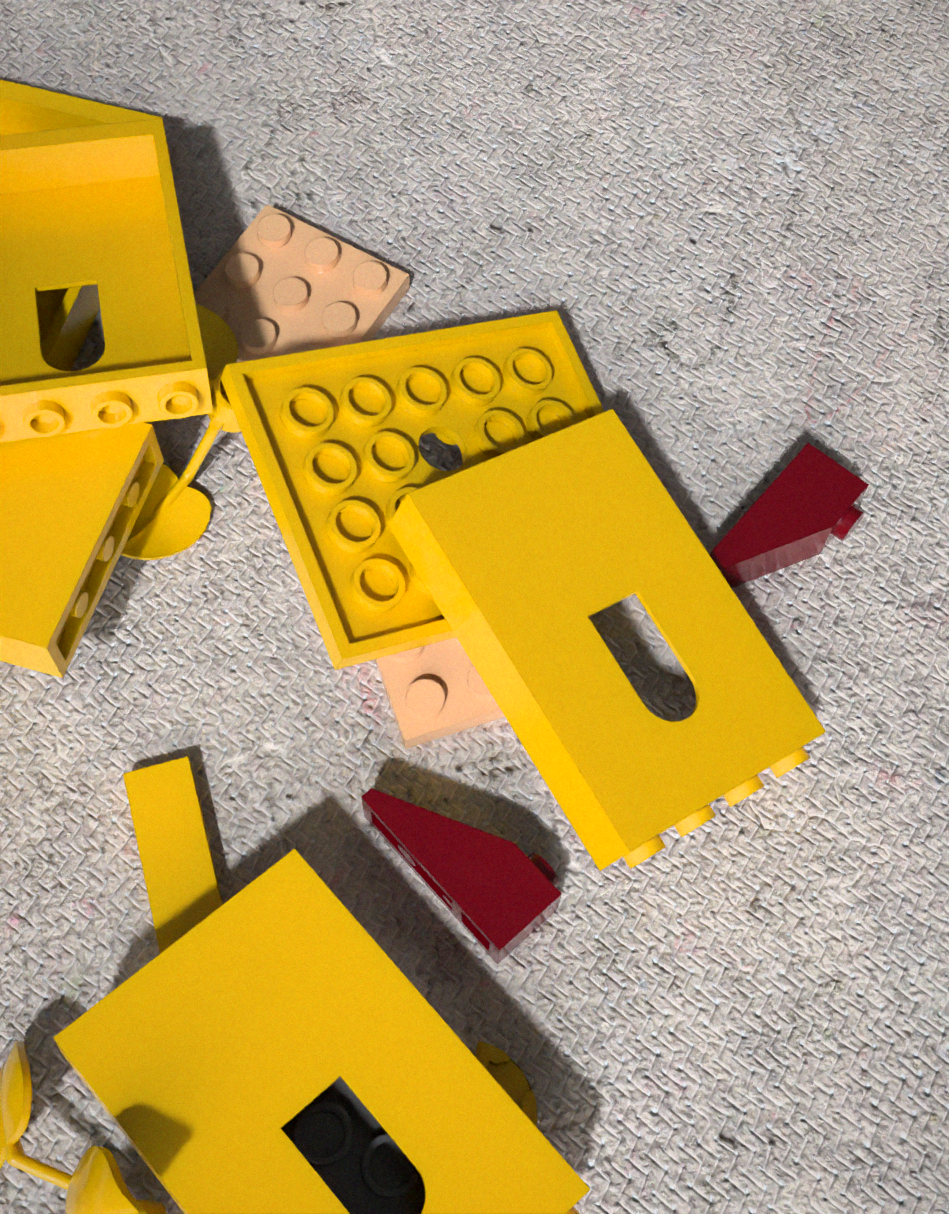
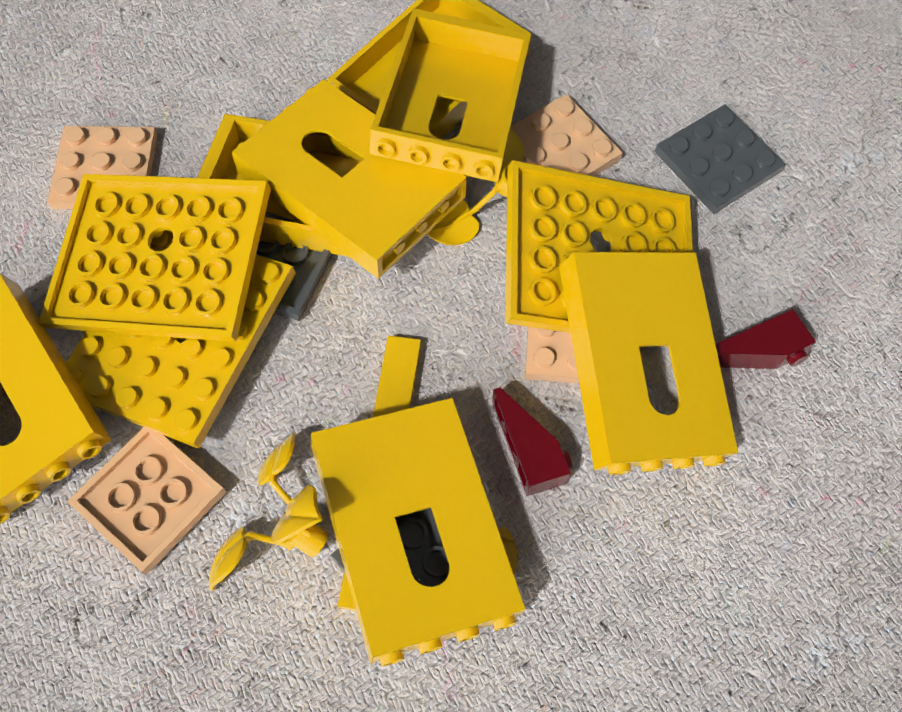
camera: 25 degrees right, 0 degrees up
none -> dark grey plate [655,104,786,214]

